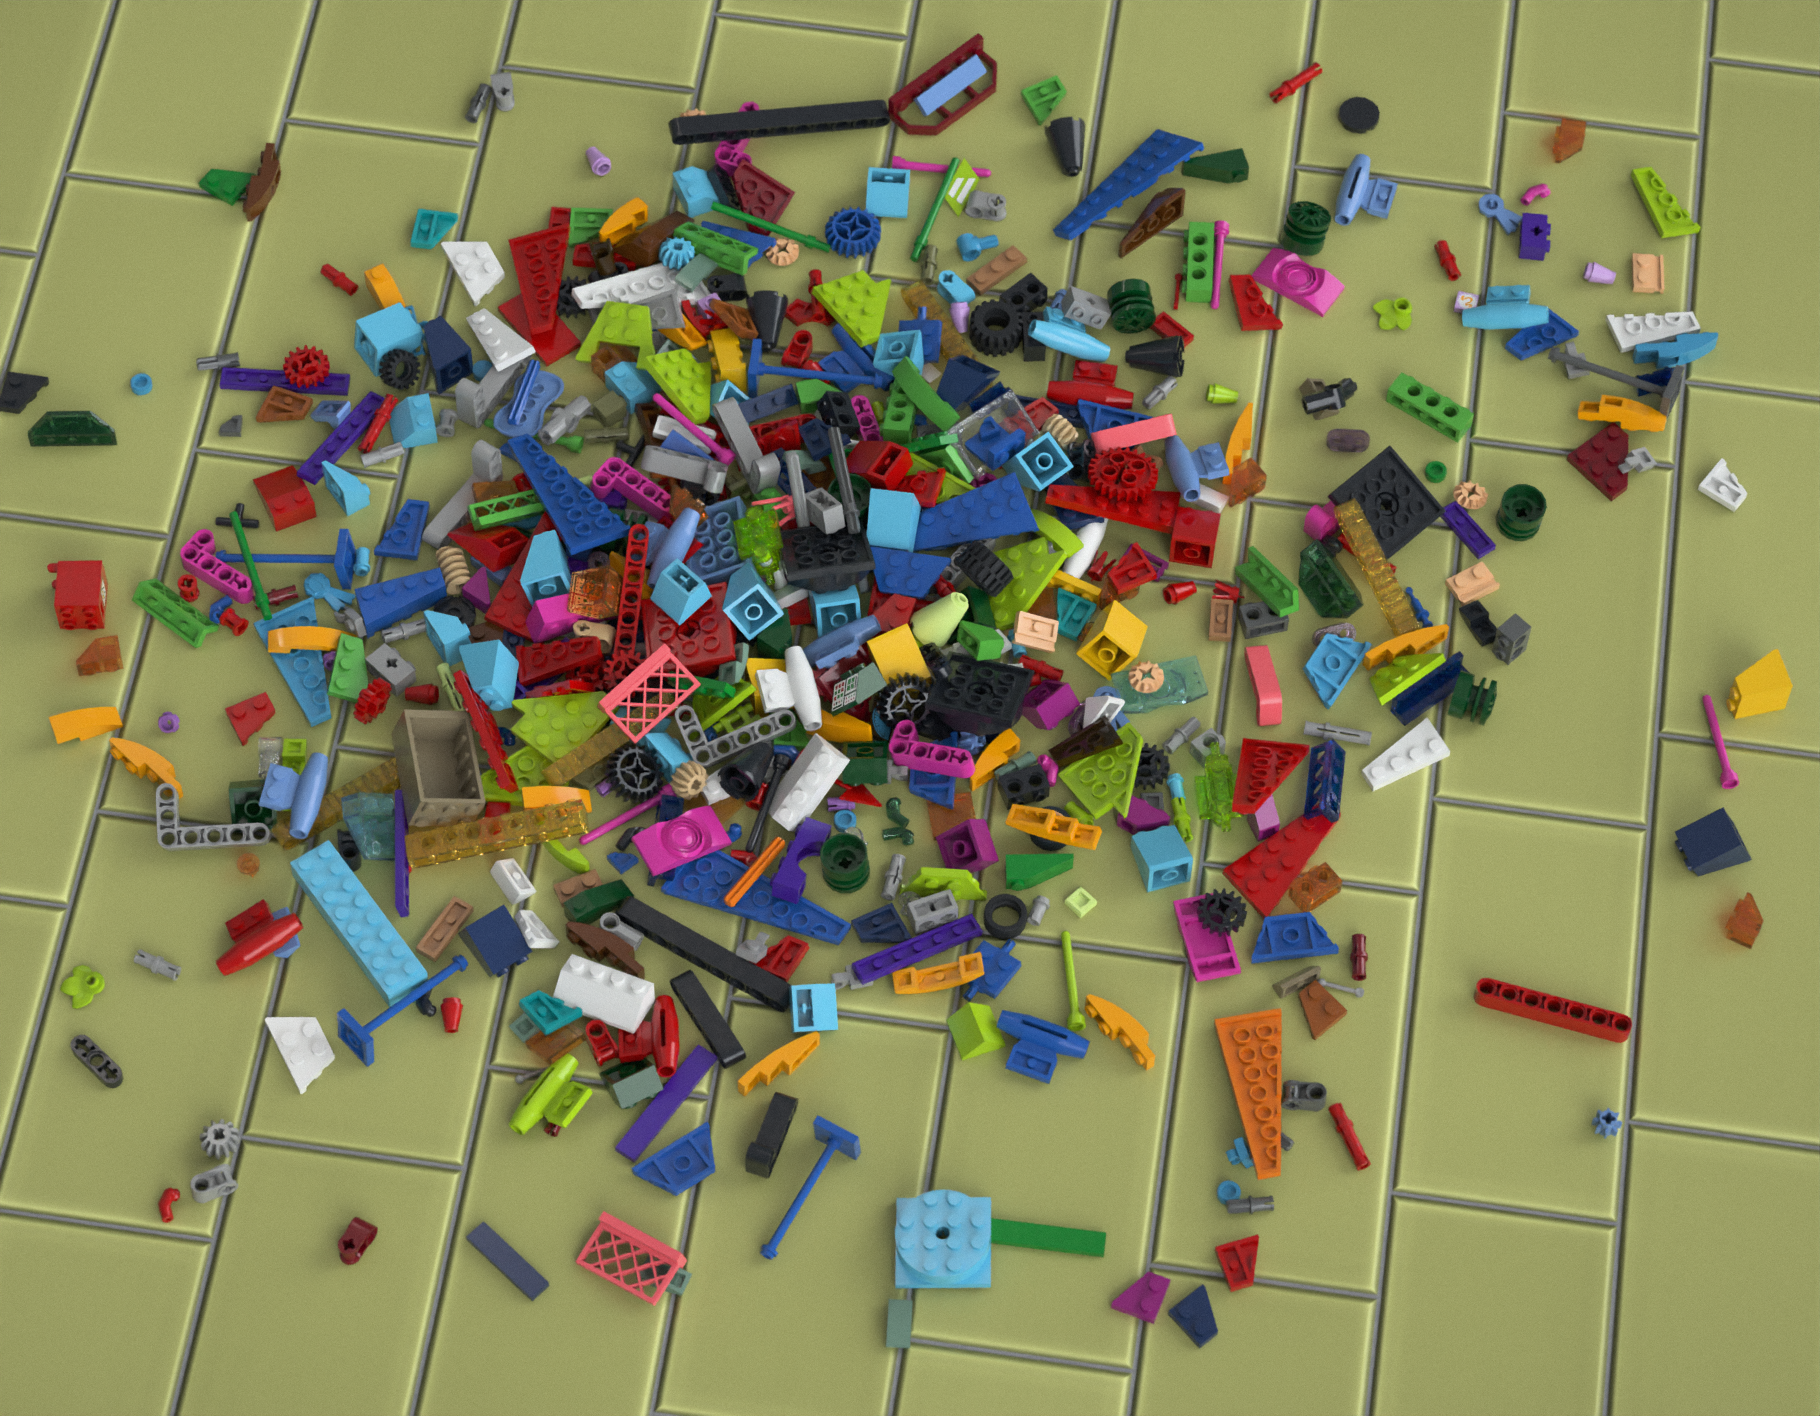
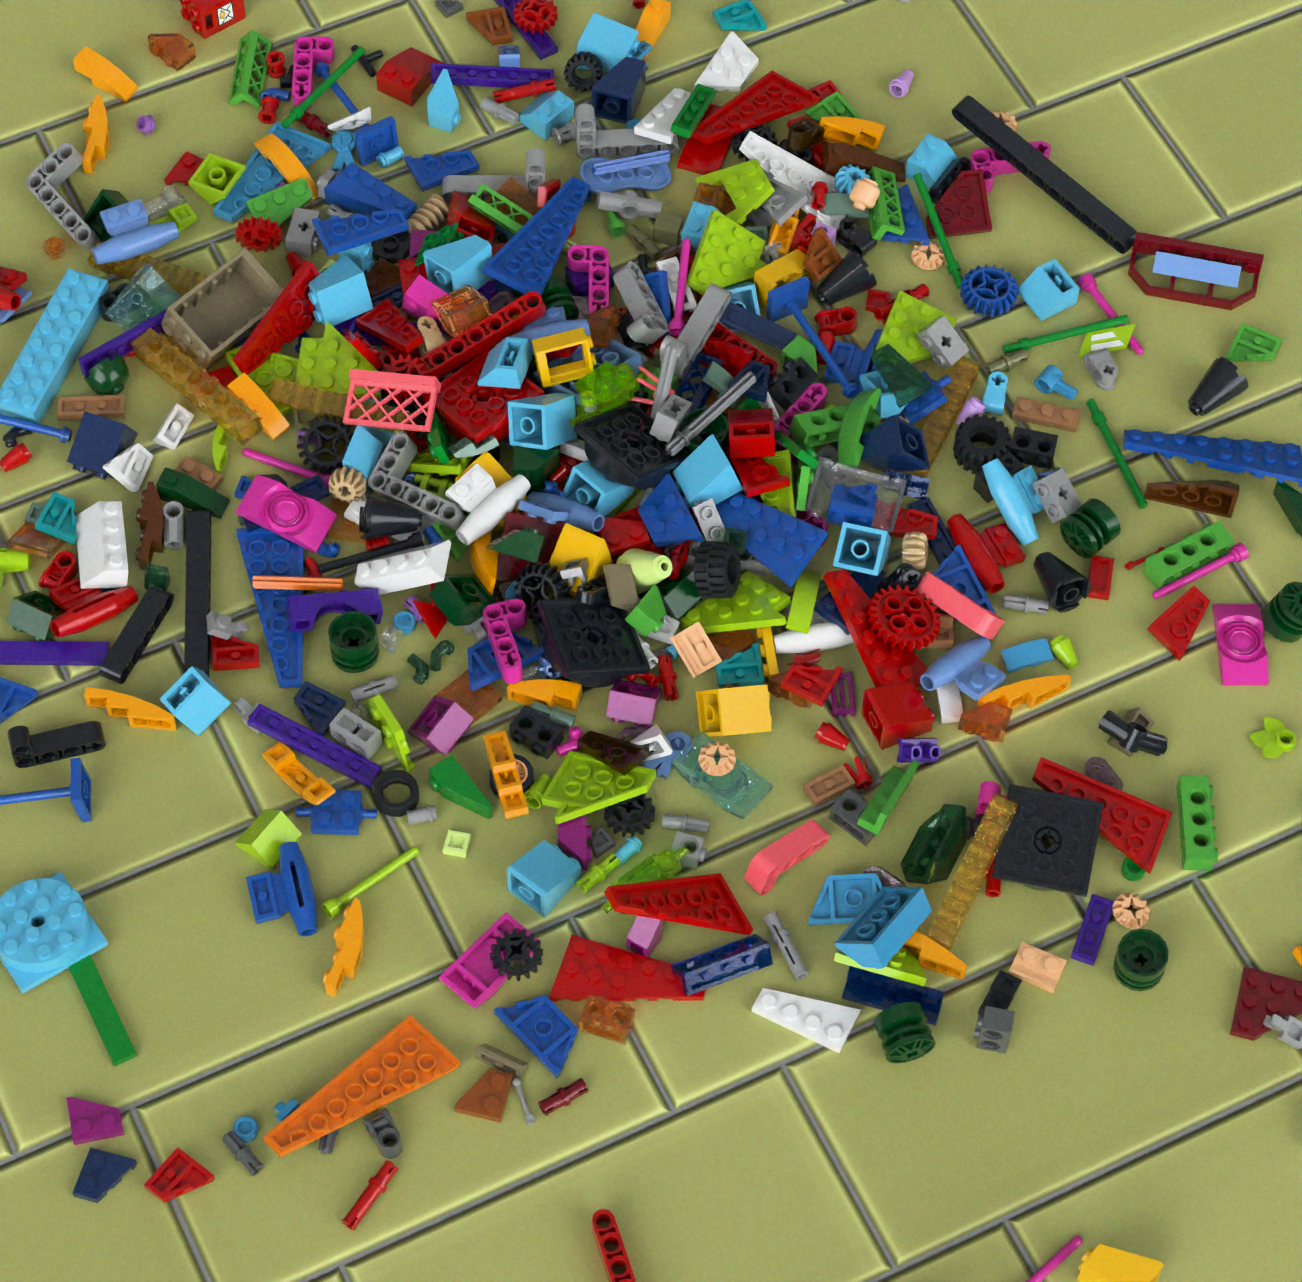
camera: 55 degrees right, 0 degrees up
blue piece [1406,587,1433,628] -> none
none -> dark green cylinder [84,354,129,395]
none -> clear green slope [144,564,170,591]
none -> lime slope [188,153,247,205]
none -> black hand [280,65,293,88]
none -> blue wing [312,208,409,256]
none -> white slope [328,107,372,132]
none -> green hinge [415,222,465,266]
none -> yellow window [532,327,596,388]
none -> red plate [537,178,561,208]
none -> blue hand [543,481,565,497]
none -> red arm [549,464,571,491]
none -> flat silver tile [560,558,589,586]
none -> dark tan slope [603,564,639,611]
none -> green plate [670,84,717,139]
none -> light grey hinge [692,498,729,541]
none -> clear green slope [724,527,748,554]
none -> clear plate [762,241,783,261]
none -> red pin [811,181,828,210]
none -> dark azure slope [834,886,932,969]
none -> light nougat head [849,177,881,211]
none -> clear green wing [871,343,933,408]
none -> dark purple hips [897,738,941,763]
none -> light grey brick [917,315,969,369]
none -> dark azure slope [1001,638,1055,673]
none -> red wing [1032,757,1172,874]
none -> green bar [1086,398,1148,509]

